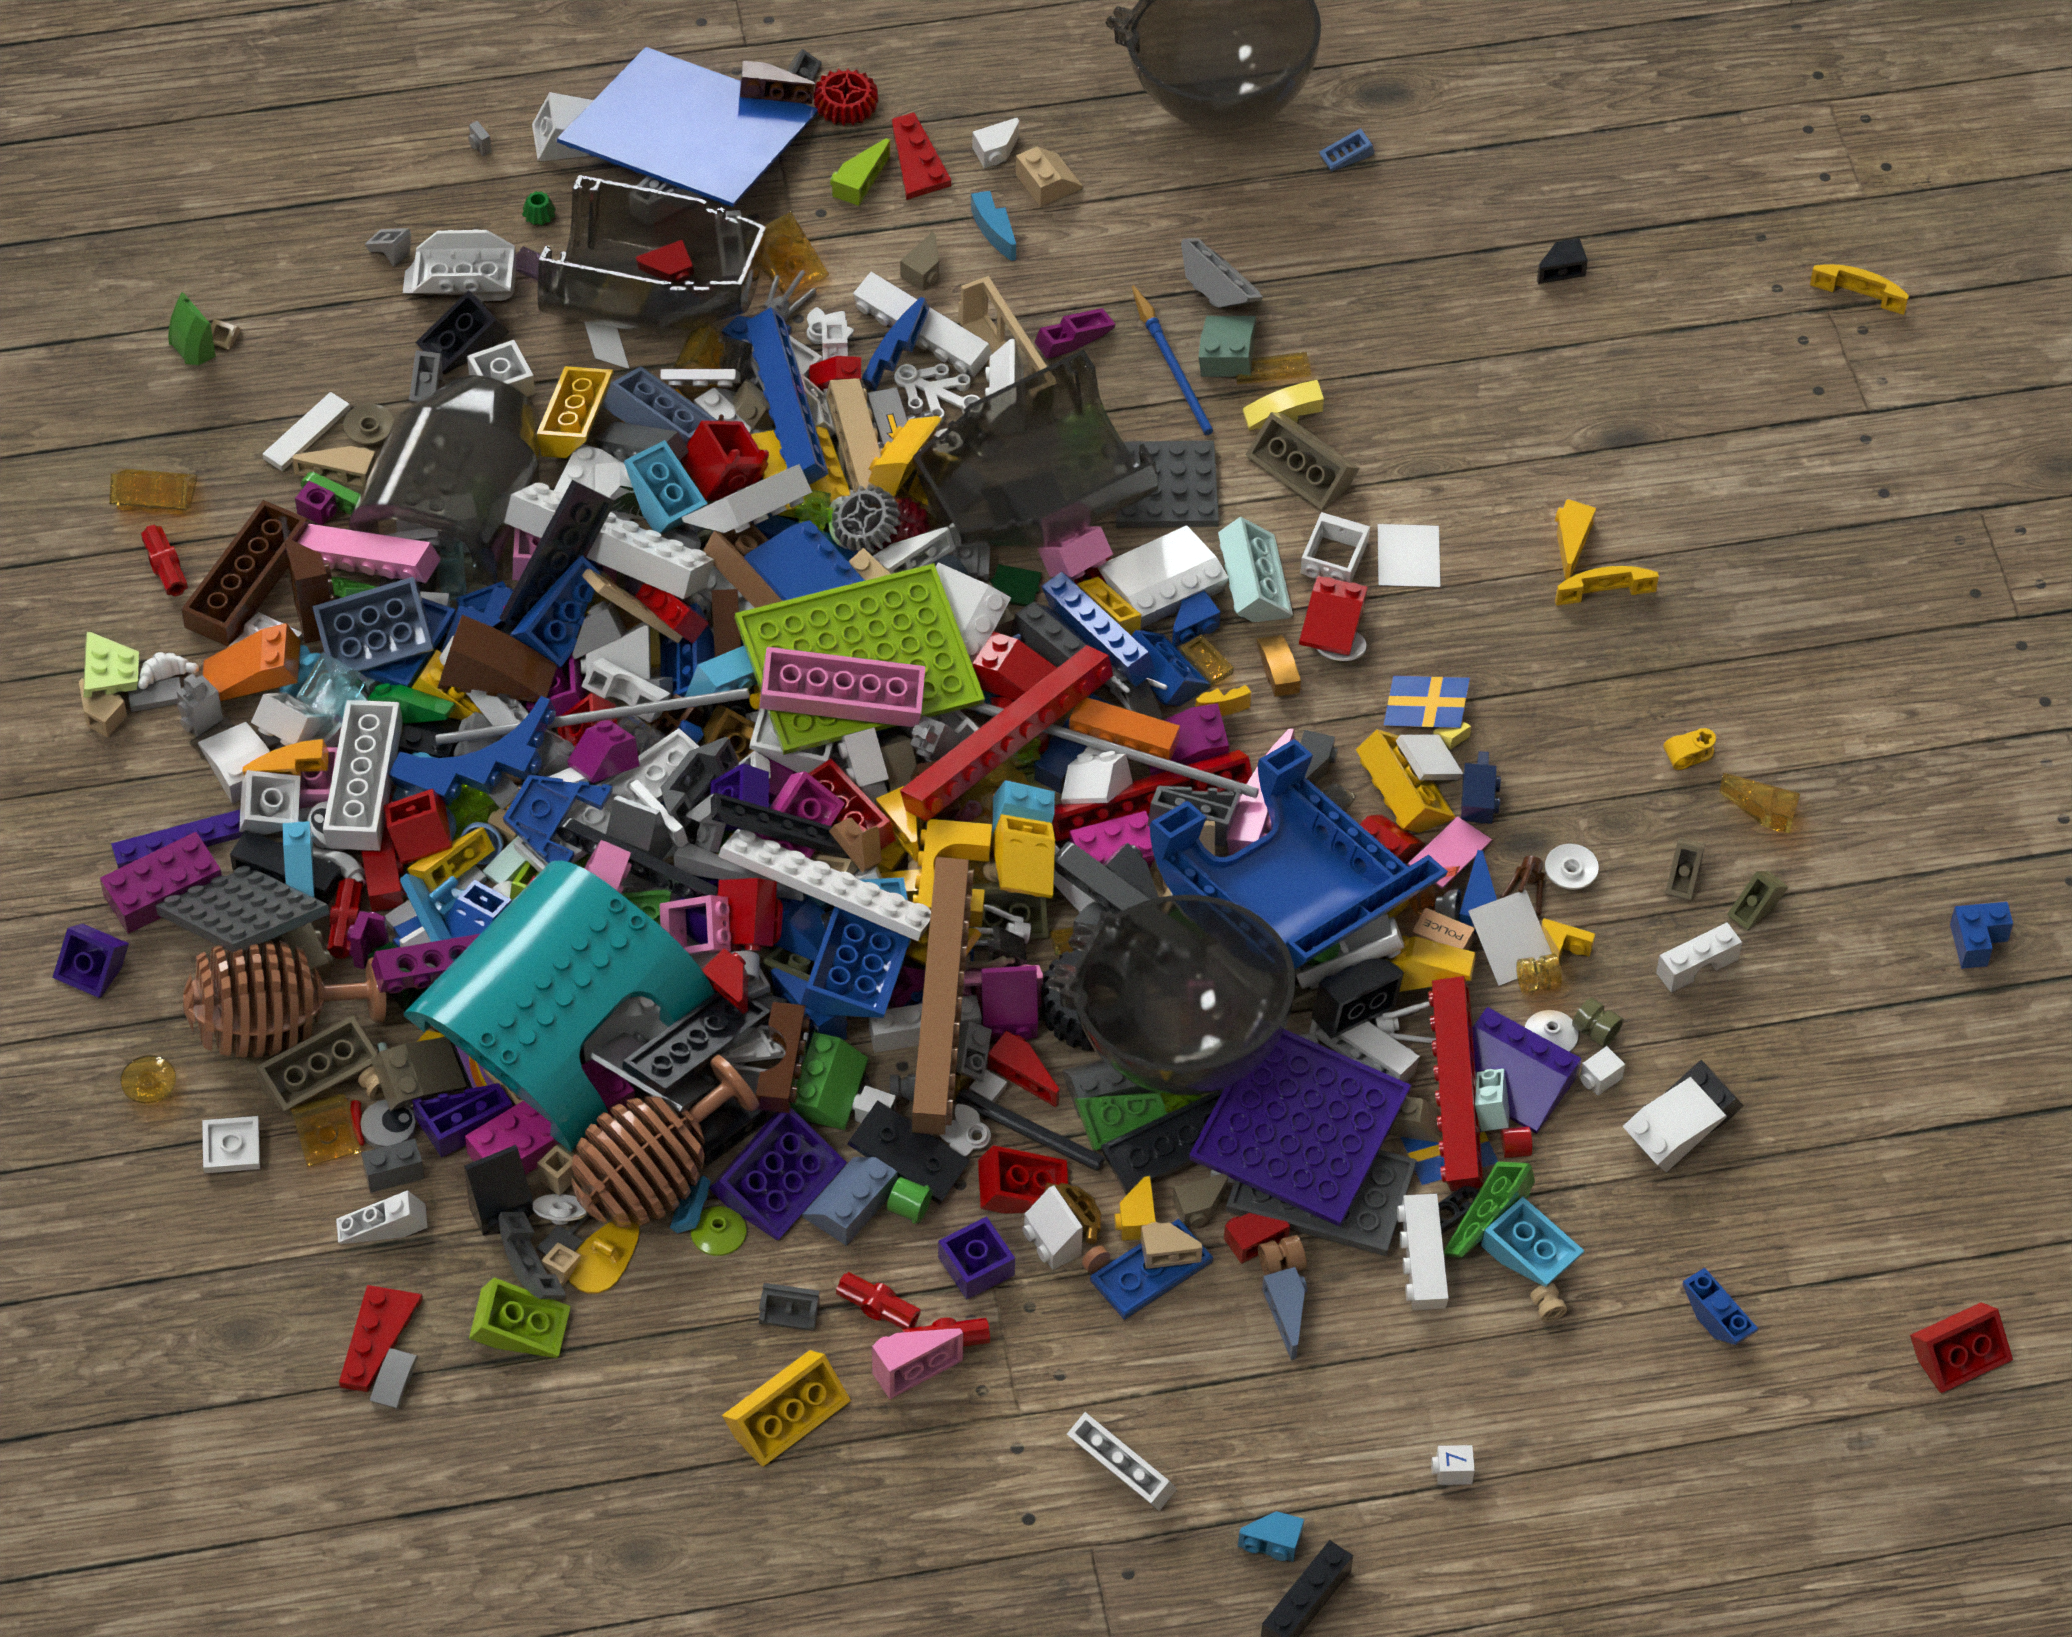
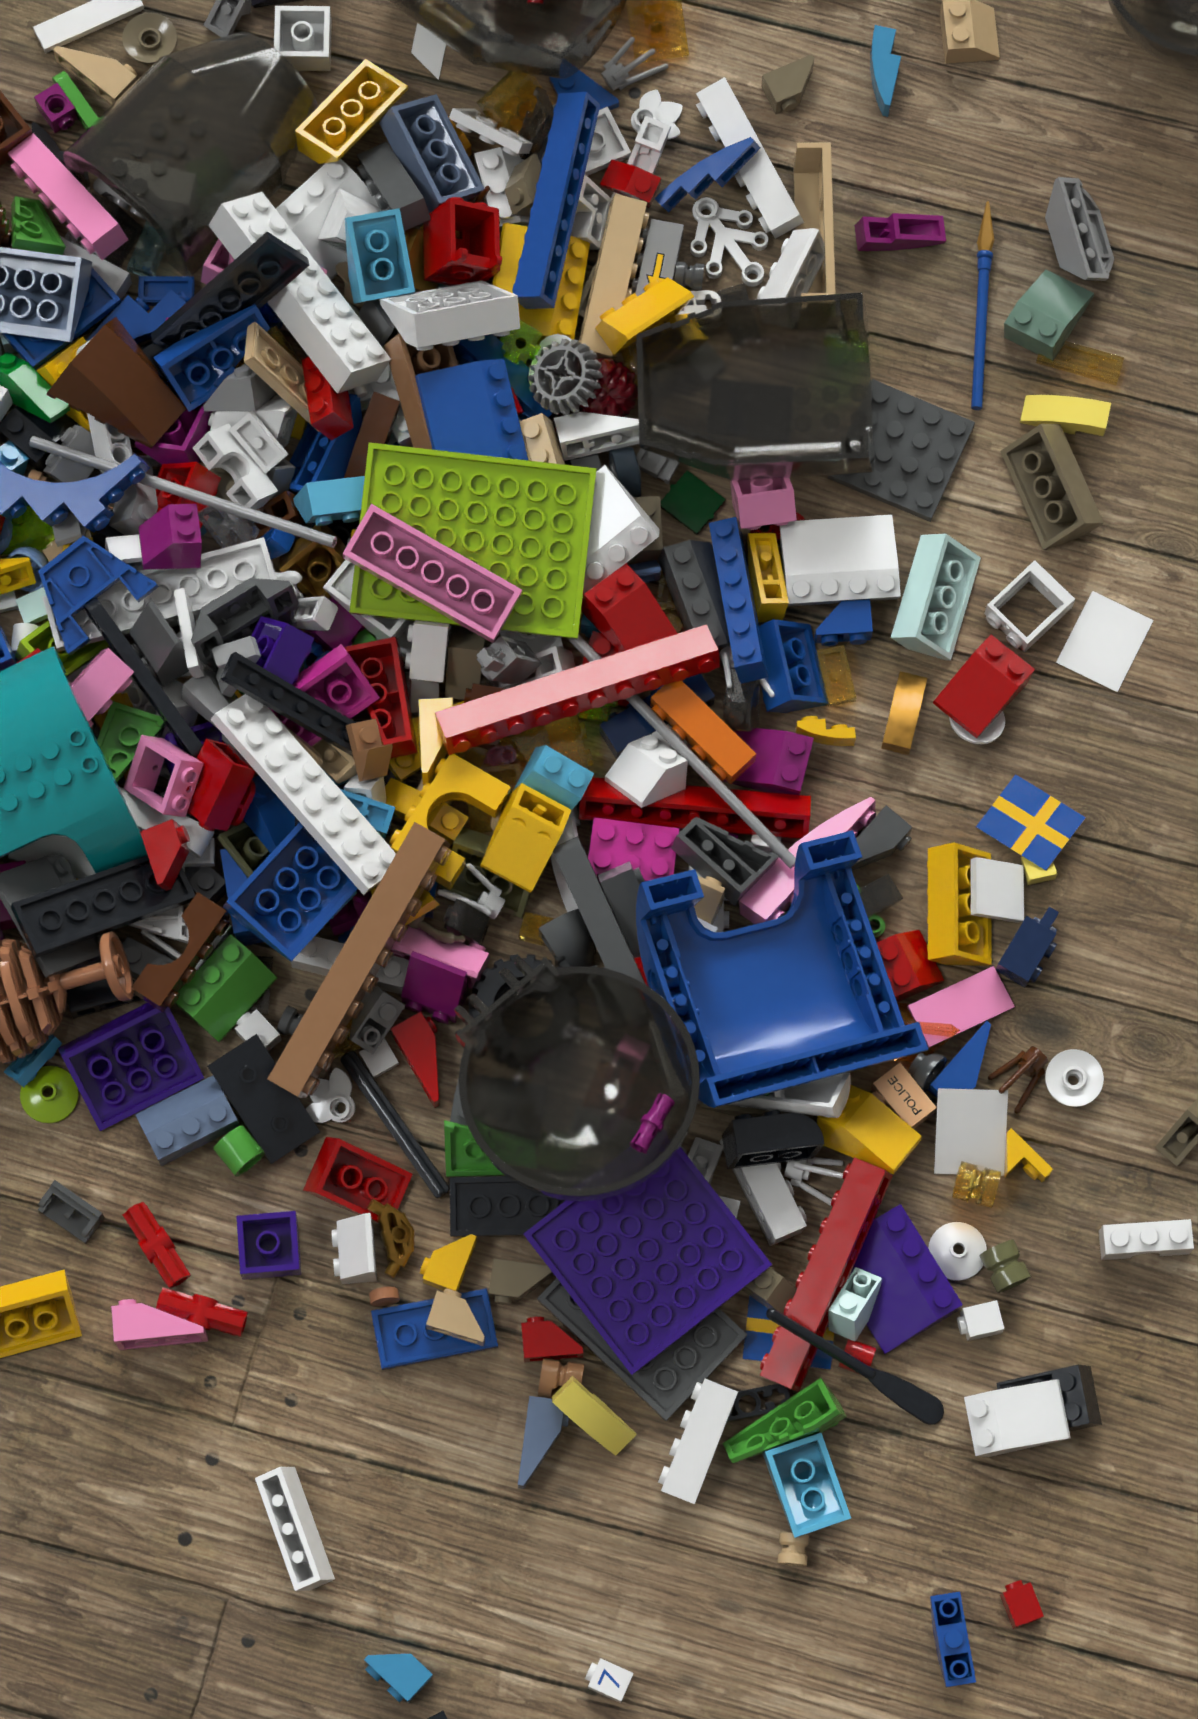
camera: 25 degrees right, 20 degrees up
none -> white plate [229,411,289,474]
none -> light yellow slope [552,1376,637,1456]
none -> magenta pin [630,1093,675,1154]
none -> black piece [766,1308,944,1425]
none -> red brick [1000,1580,1044,1629]

